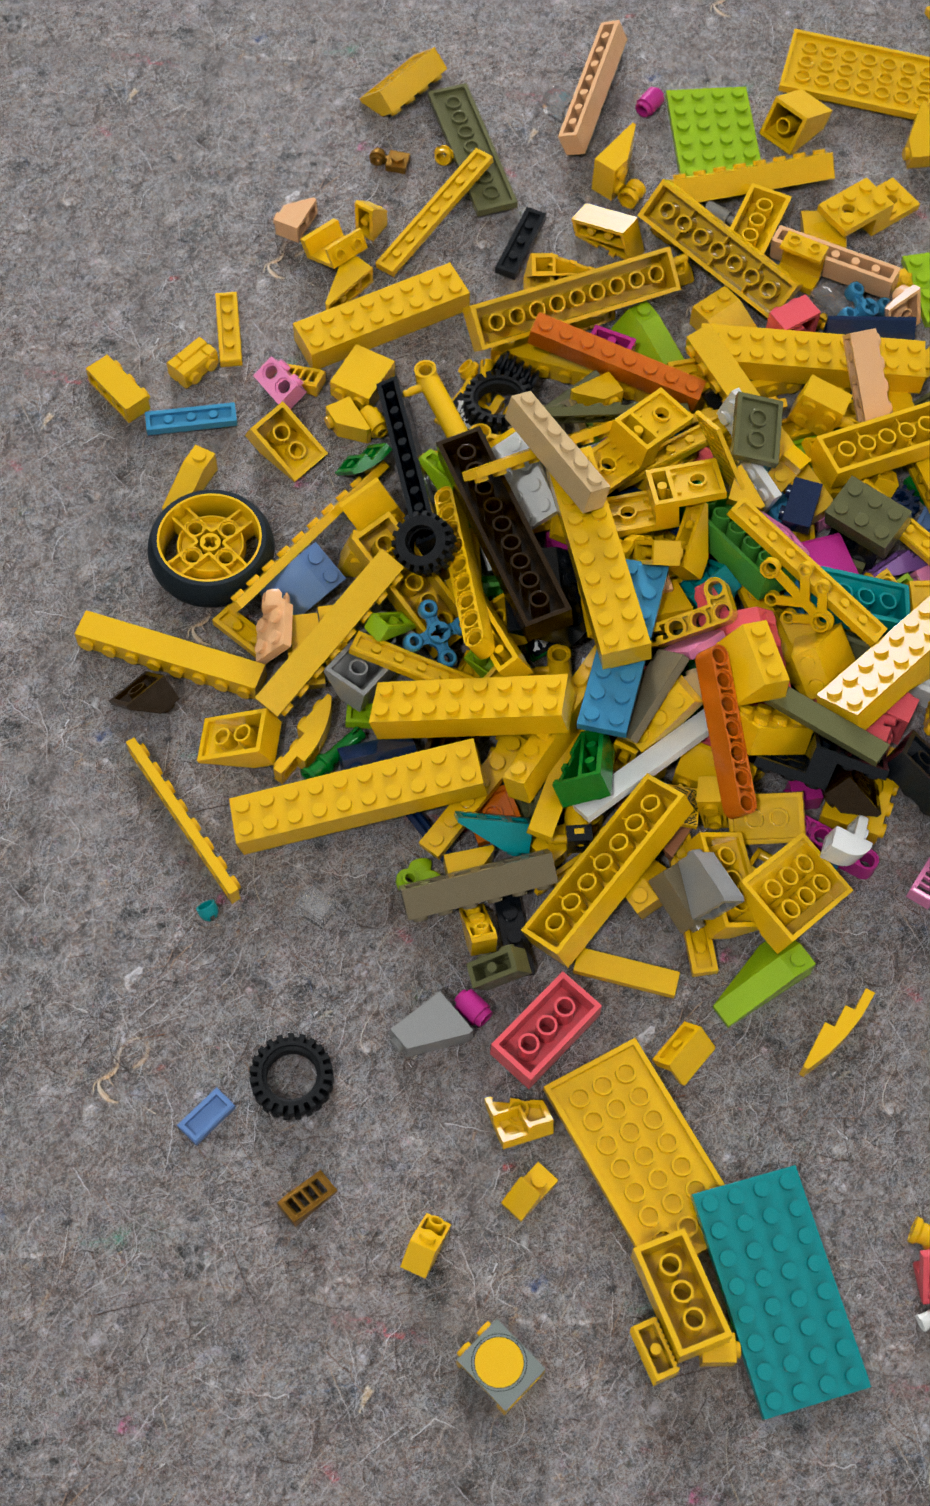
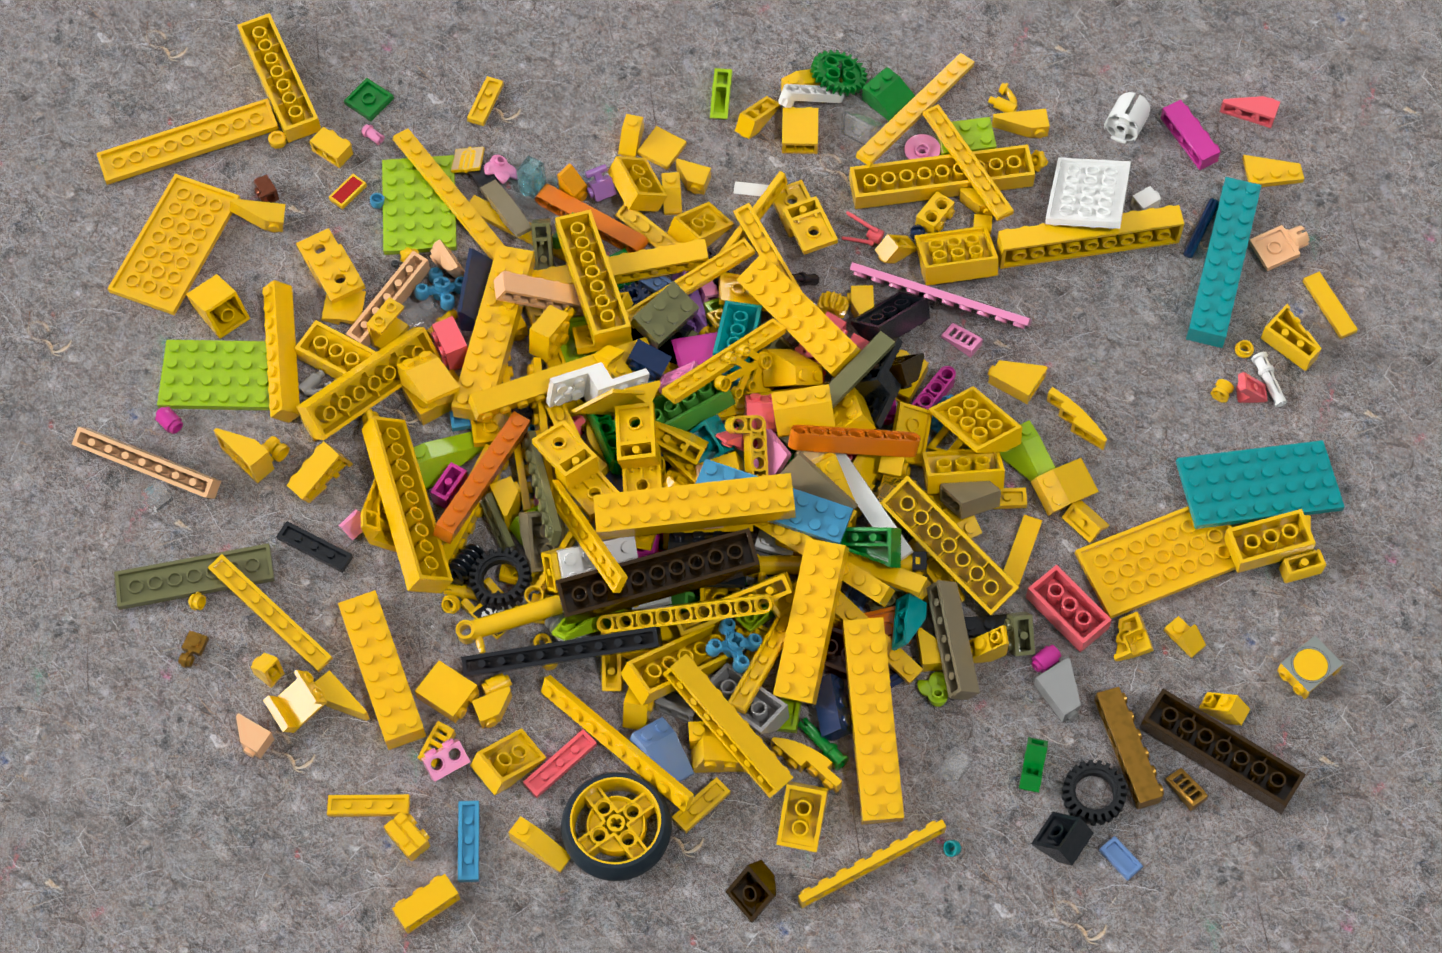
camera: 80 degrees left, 0 degrees up
yellow brick [74,610,267,699] -> none
light nougat plate [255,589,293,664] -> none
green slope [335,443,392,476] -> none
yellow slope [339,477,405,531] -> none
yellow slope [359,47,447,117] -> none
lime slope [364,611,416,642] -> none
black tyre [391,511,458,577] -> none
tan brick [505,391,611,513] -> none
yellow brick [634,540,683,566] -> none
light grey slope [678,849,744,920] -> none
olive plate [731,392,783,468] -> none
white brick [820,815,873,866] -> none
none -> yellow slope [397,351,461,404]
none -> coral plate [523,729,597,798]
none -> yellow slope [987,360,1048,404]
none -> green brick [1019,737,1048,793]
none -> yellow slope [1031,458,1099,516]
none -> black slope [1031,812,1094,866]
none -> pearl gold brick [1094,687,1164,810]
none -> dark brown brick [1139,688,1306,815]

